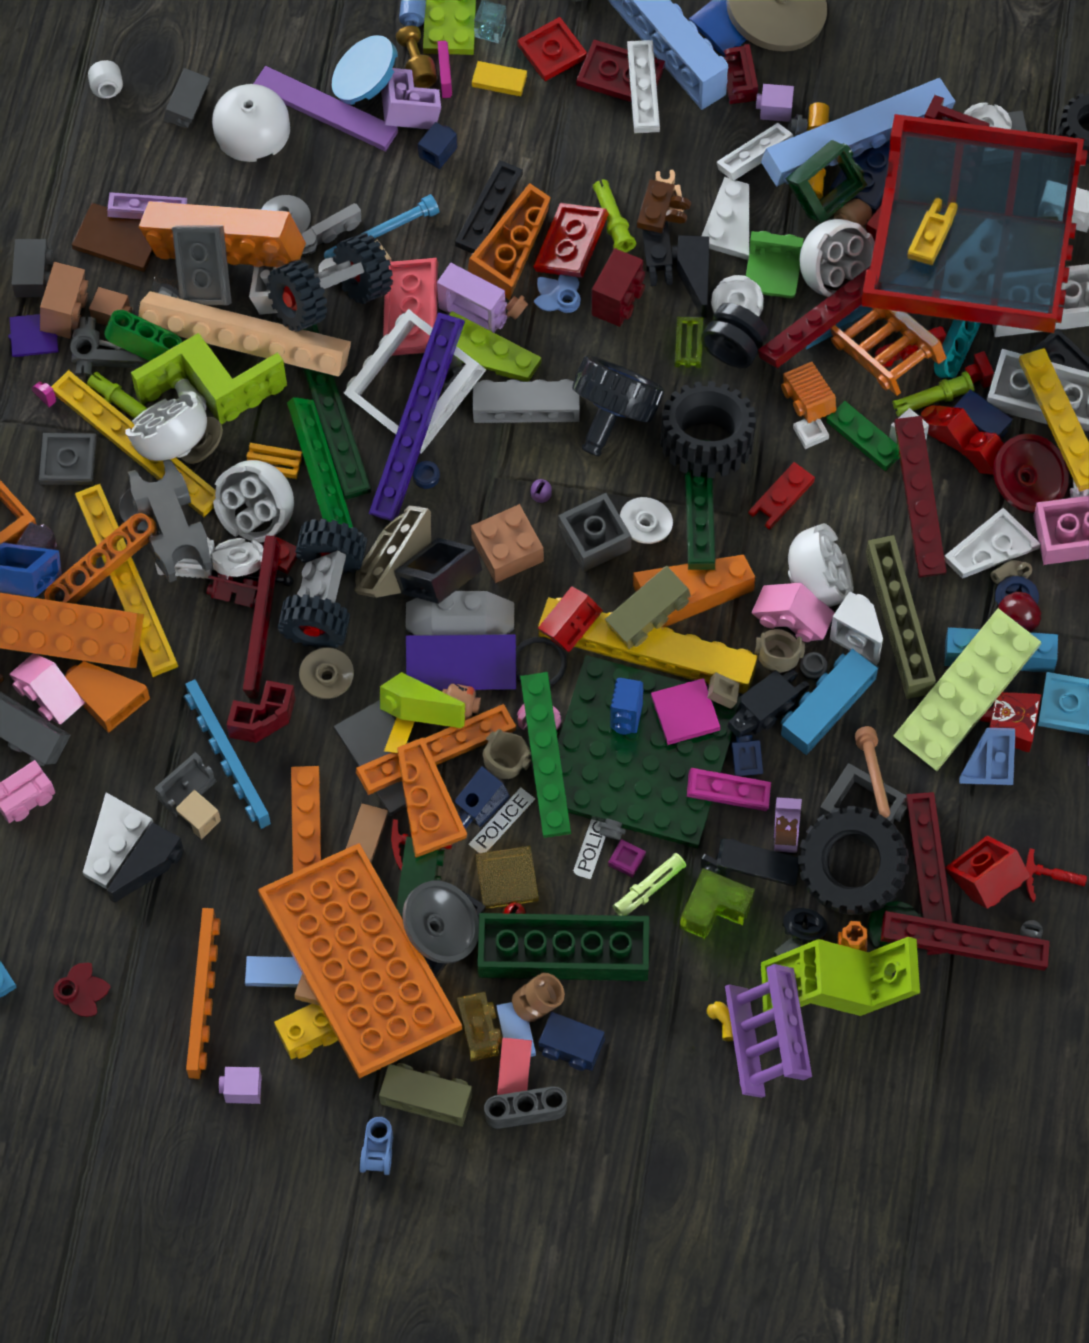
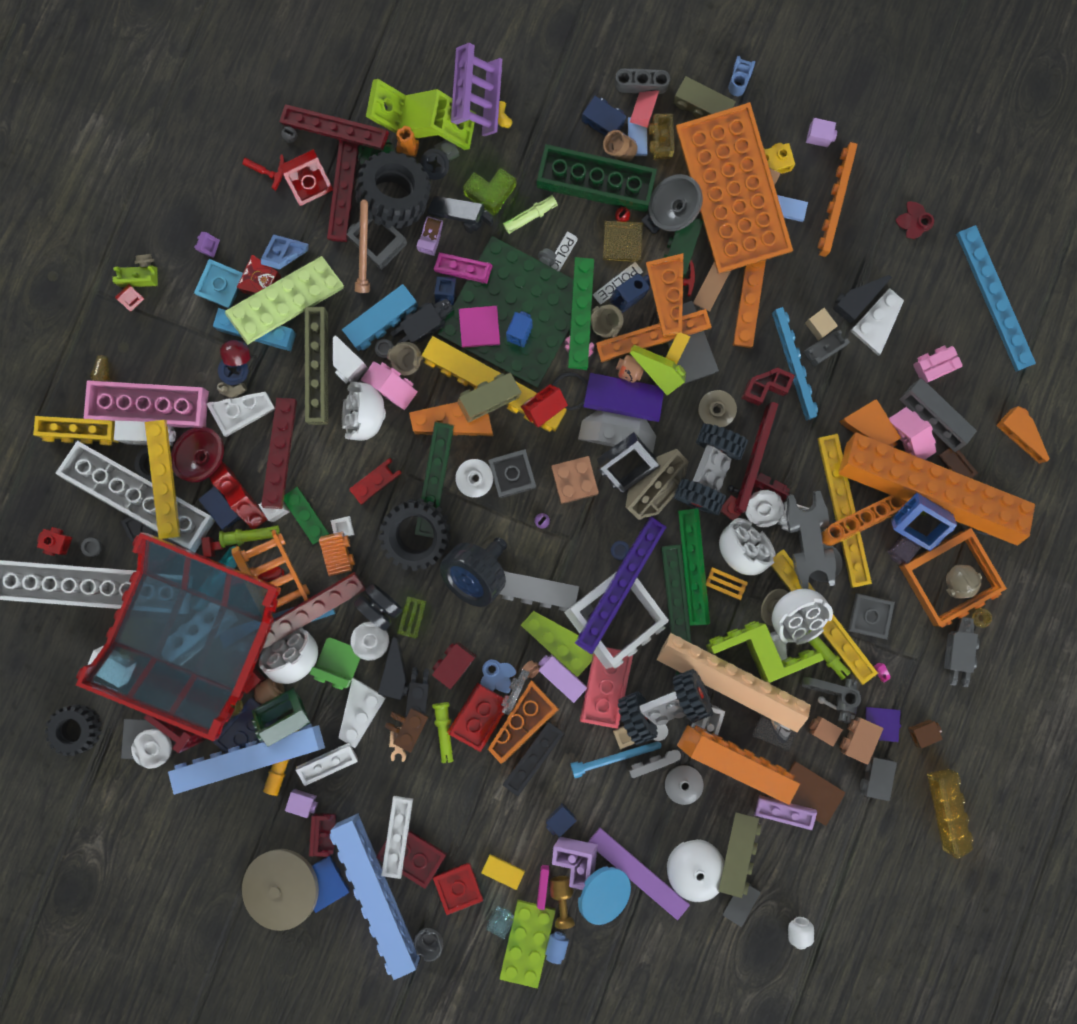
camera: 170 degrees left, 20 degrees up
green beam [104,310,182,361] -> none
dark grey tile [172,225,231,305] -> none
magenta tile [608,839,646,878] -> none
dark tan plate [707,672,740,709] -> none
dark grey plate [787,114,808,137] -> none
yellow hinge [907,198,958,266] -> none
none -> clear wing [501,669,530,716]
none -> olive brick [718,813,762,898]

